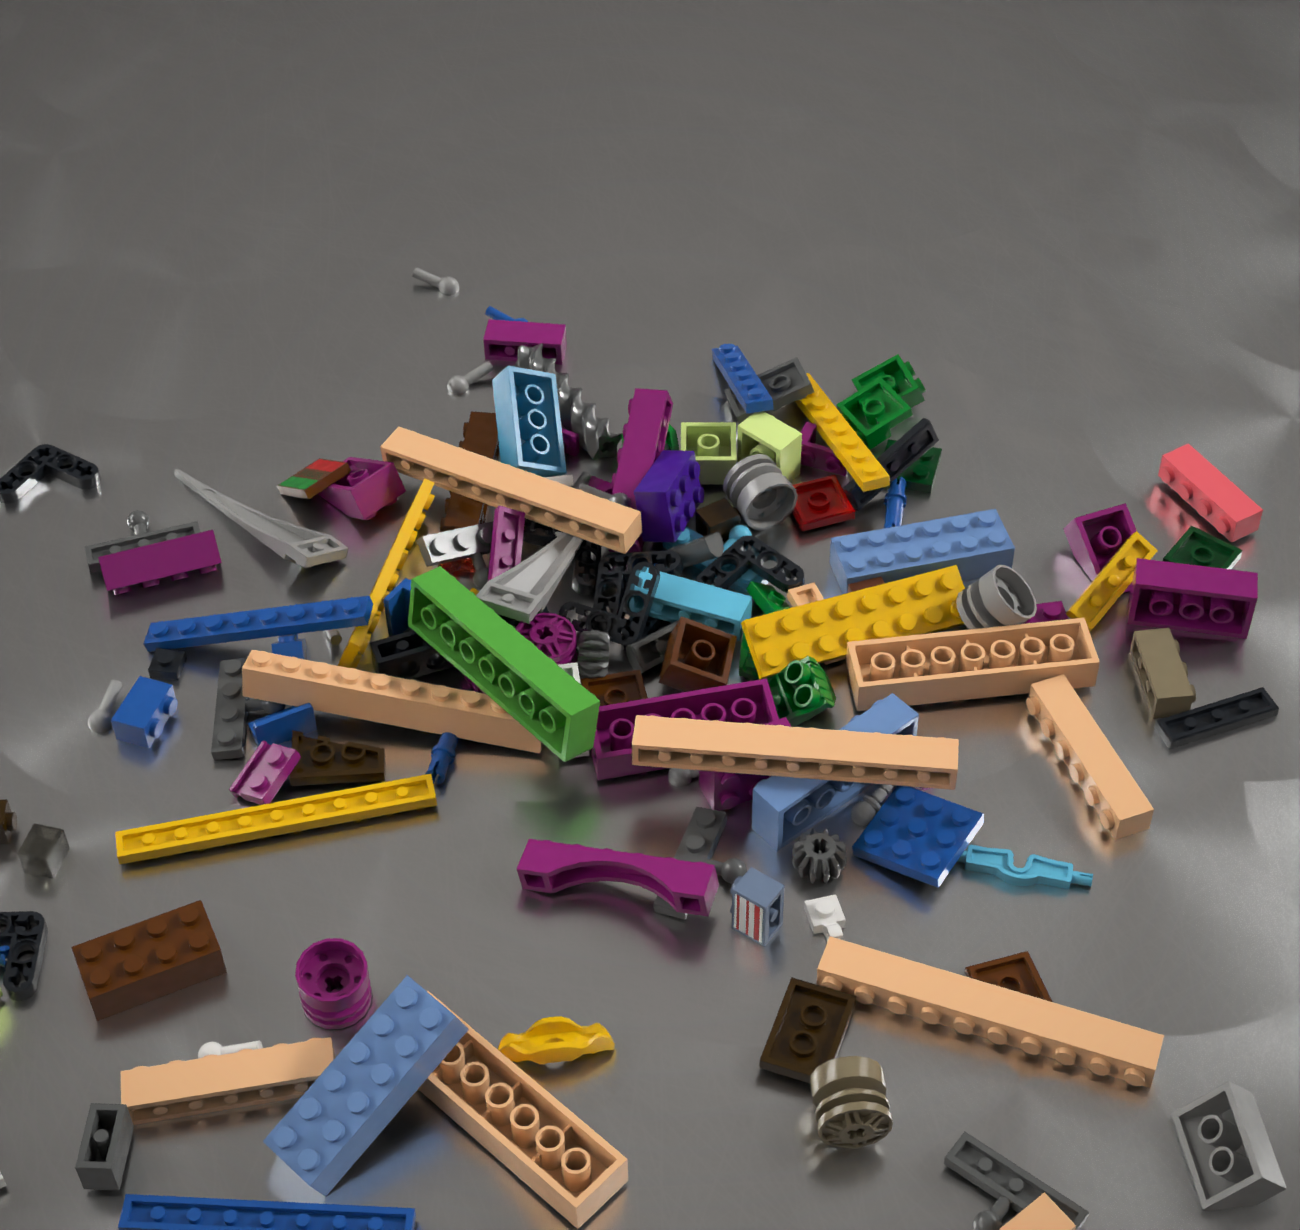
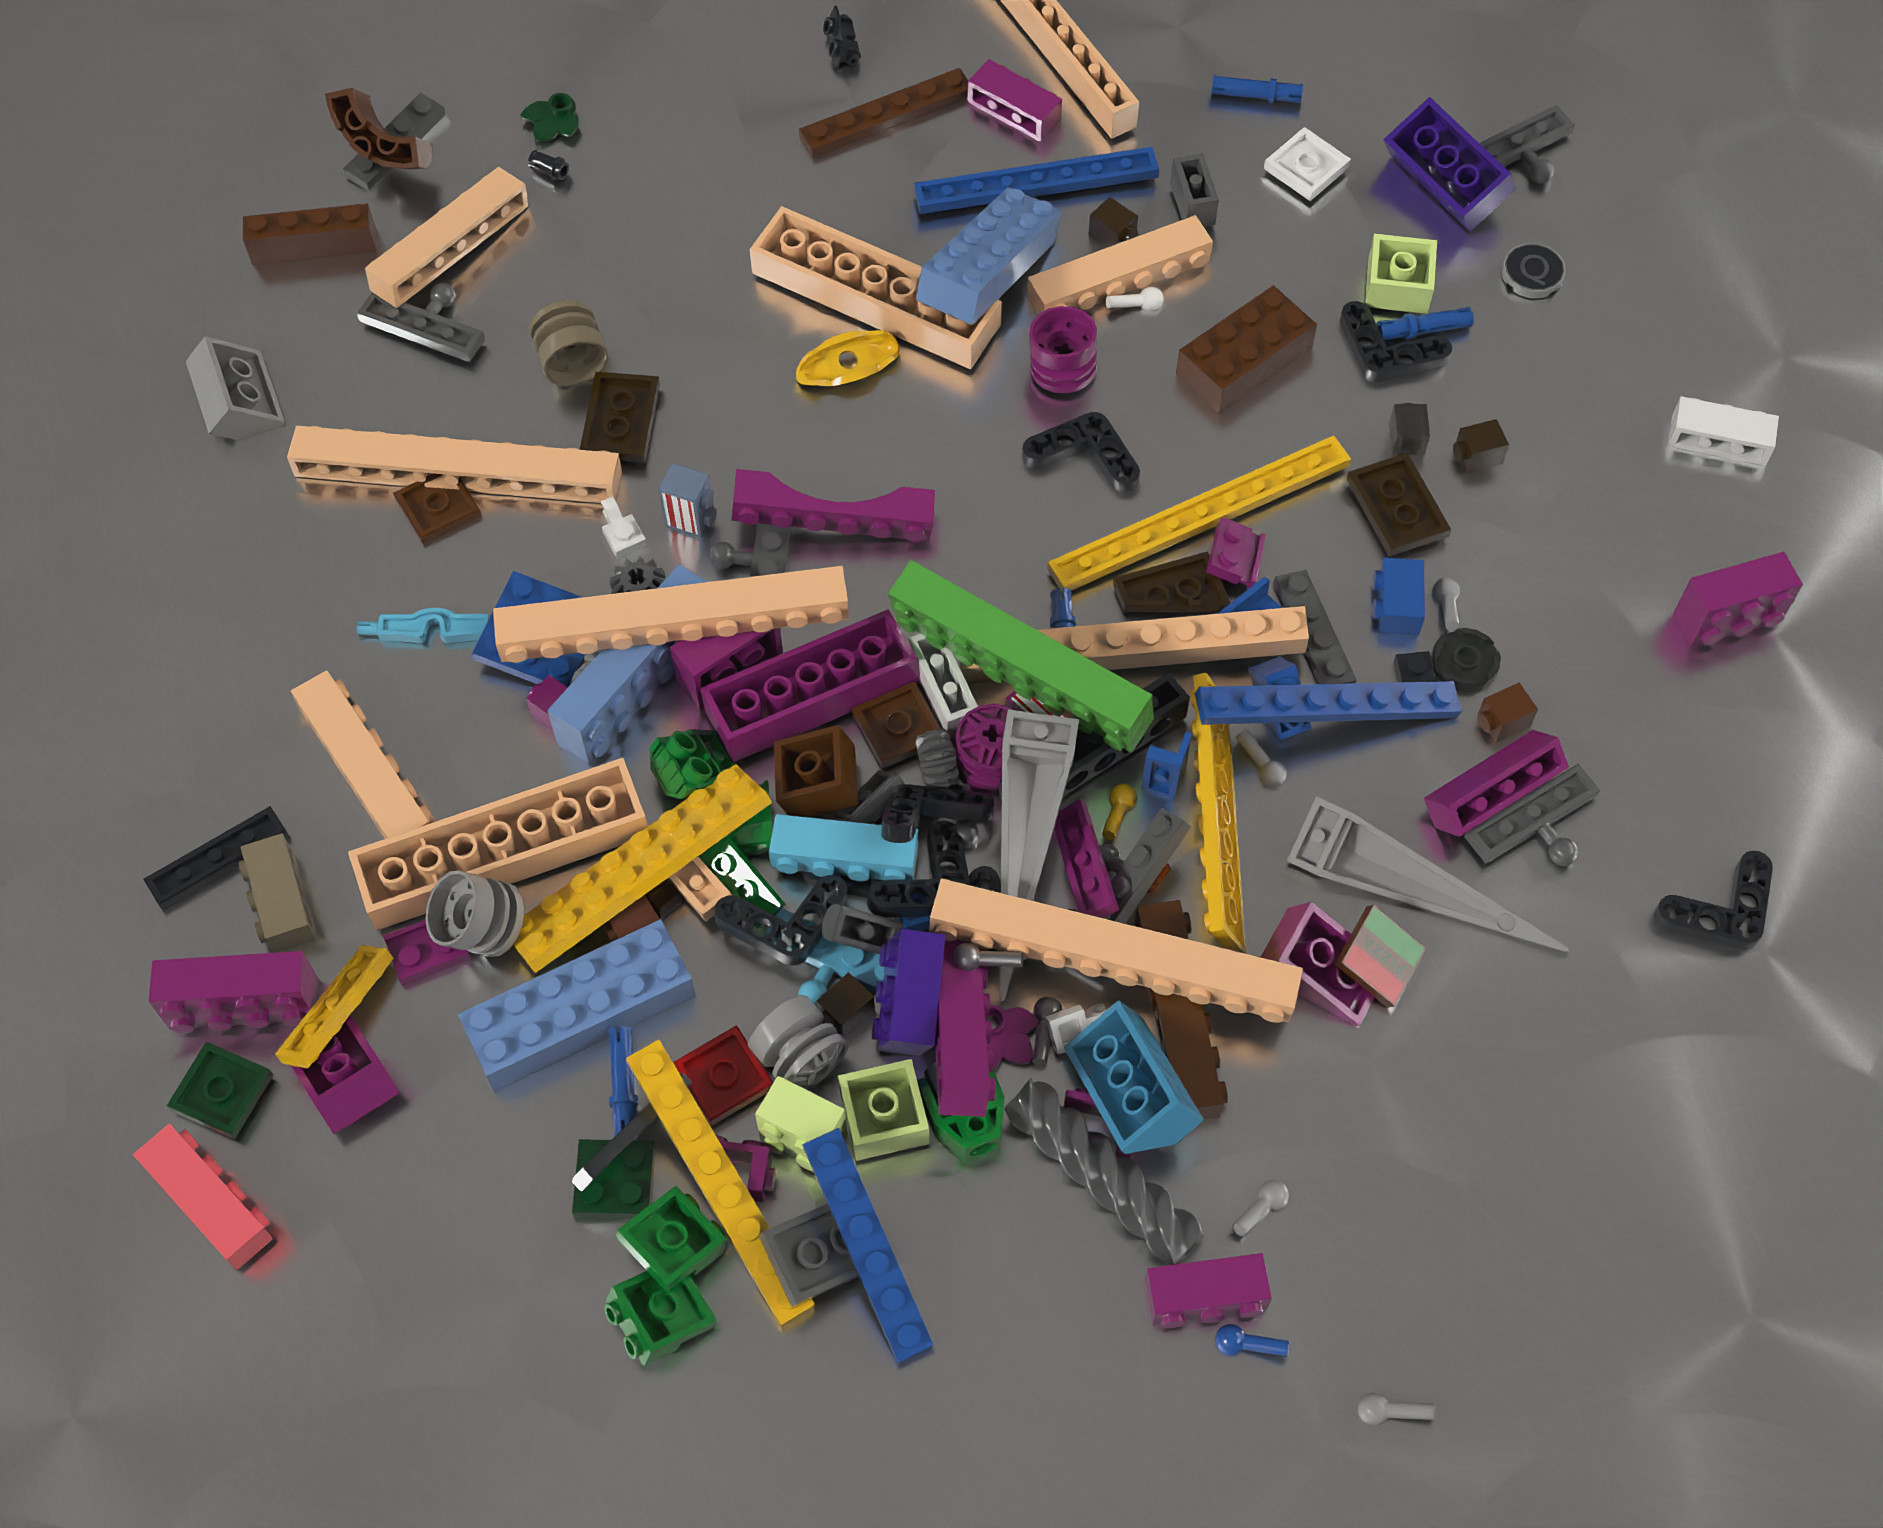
camera: 165 degrees right, 15 degrees up
none -> black beam [1022,412,1140,493]
none -> dark brown brick [1088,197,1138,248]
none -> dark brown plate [1347,453,1451,556]
none -> pearl dark grey tile [1431,628,1501,692]
none -> reddish brown brick [1478,682,1538,742]

